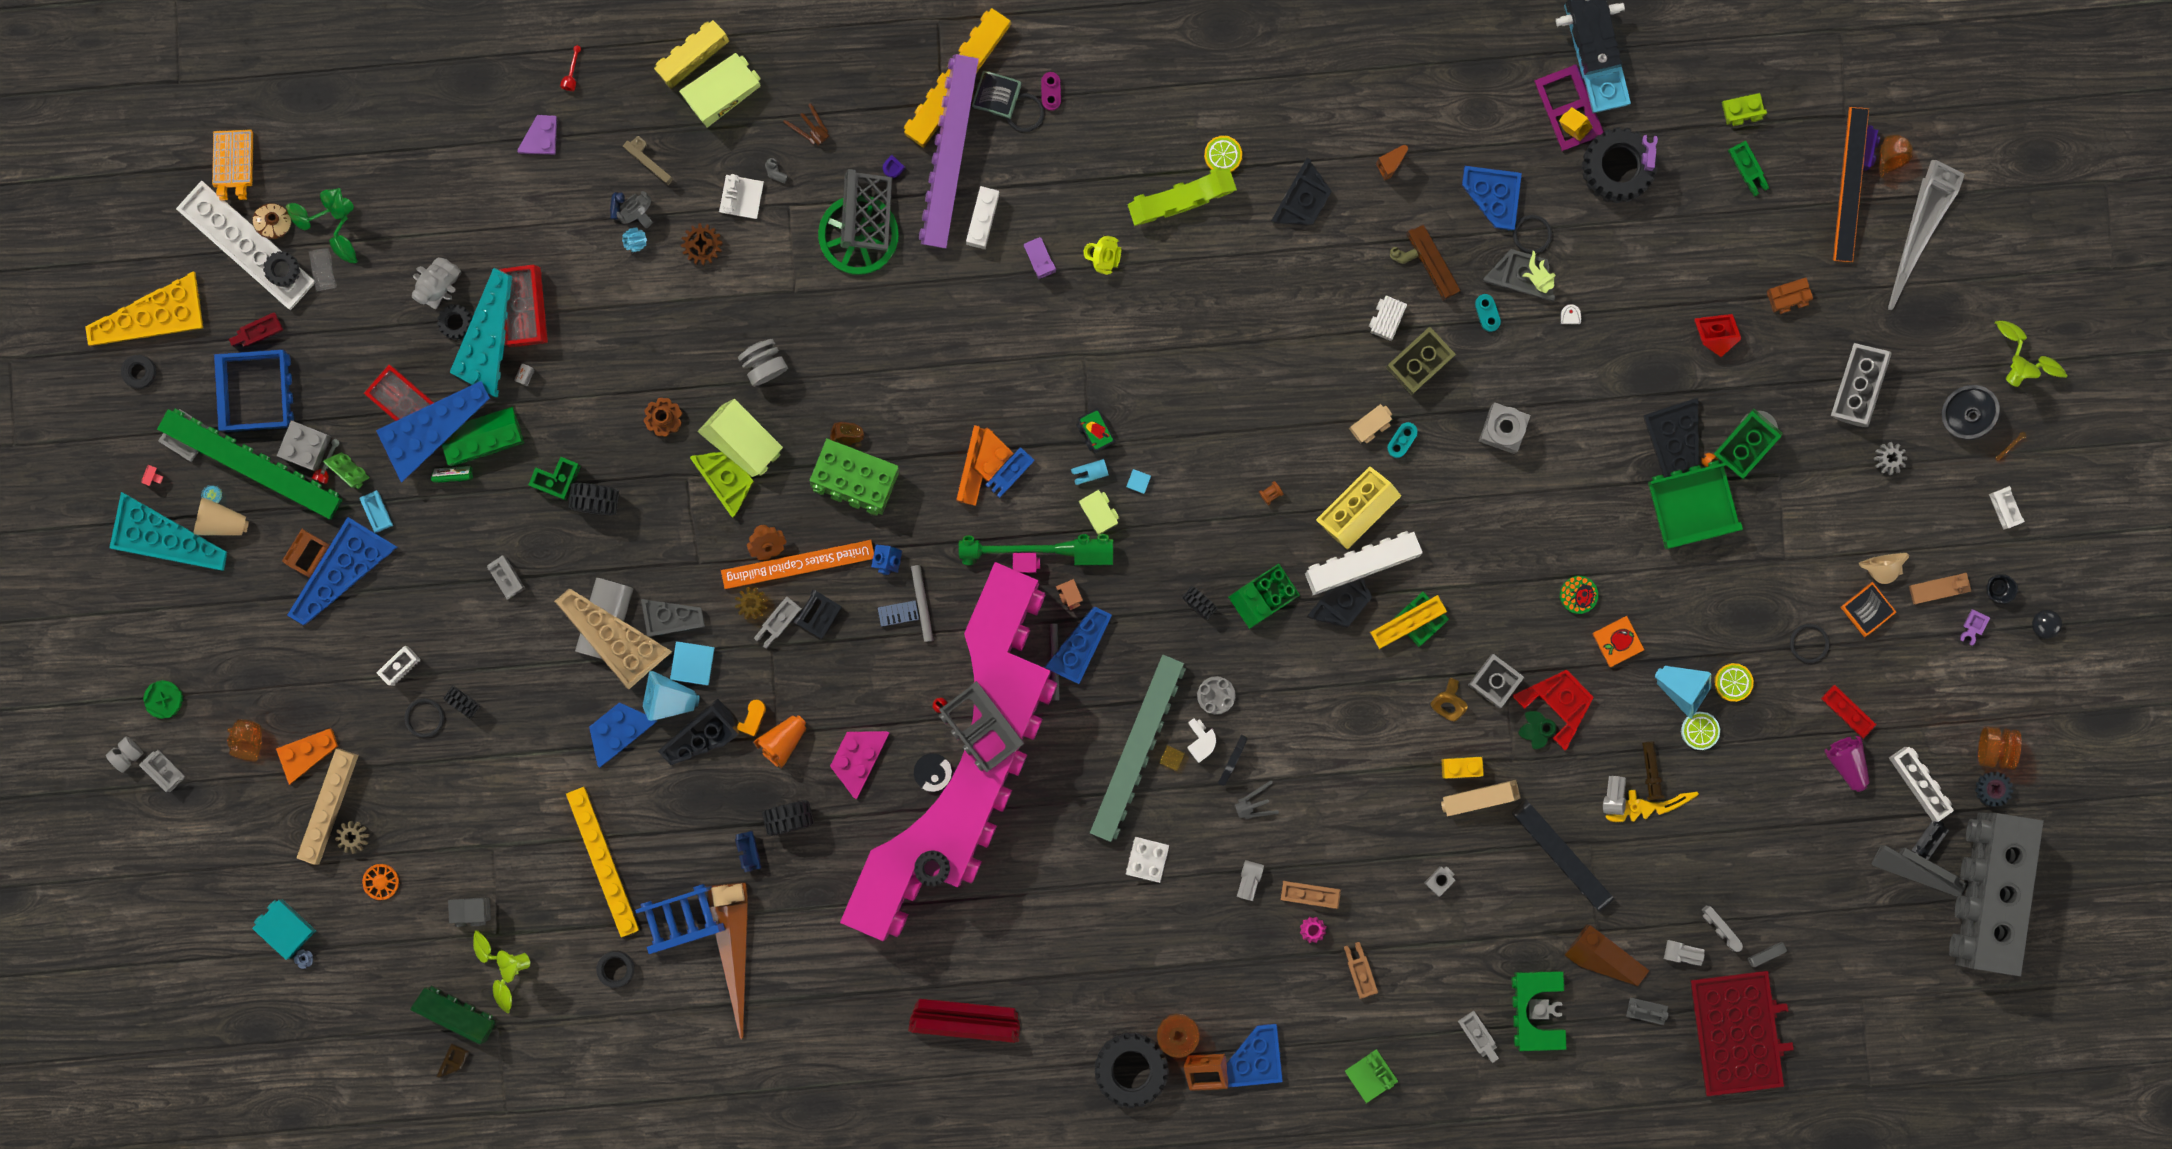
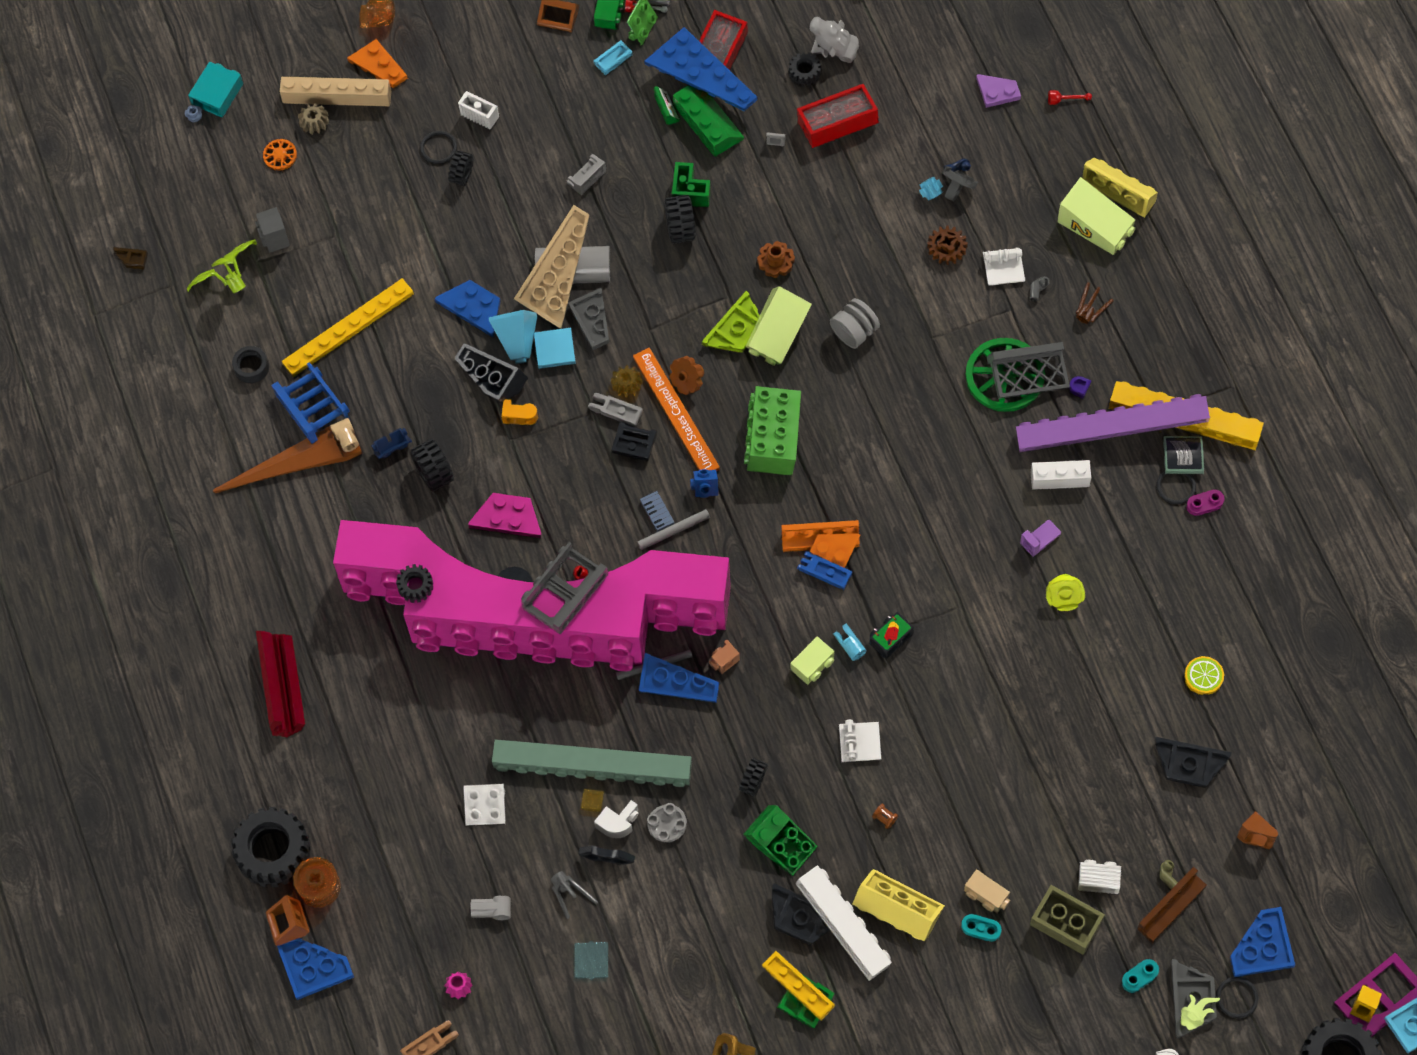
camera: 75 degrees right, 20 degrees down
blue wing [287,517,398,625] -> none
dark green slope [410,985,496,1044] -> none
teal wing [449,268,512,397] -> none
dark tan hinge [623,136,673,185] -> none
orange cone [754,715,806,768] -> none
reddish brown rock [830,422,864,445] -> none
green bar [959,534,1113,565] -> none
dark pink brick [1013,553,1040,573] -> none
medium azure tile [1126,469,1151,494] -> none
lime brick [1127,167,1237,226] -> none
medium nougat hinge [1281,881,1341,909] -> none
light grey piece [1479,402,1531,454] -> none
none -> clear light blue piece [575,941,608,980]
none -> white hinge [839,720,881,762]

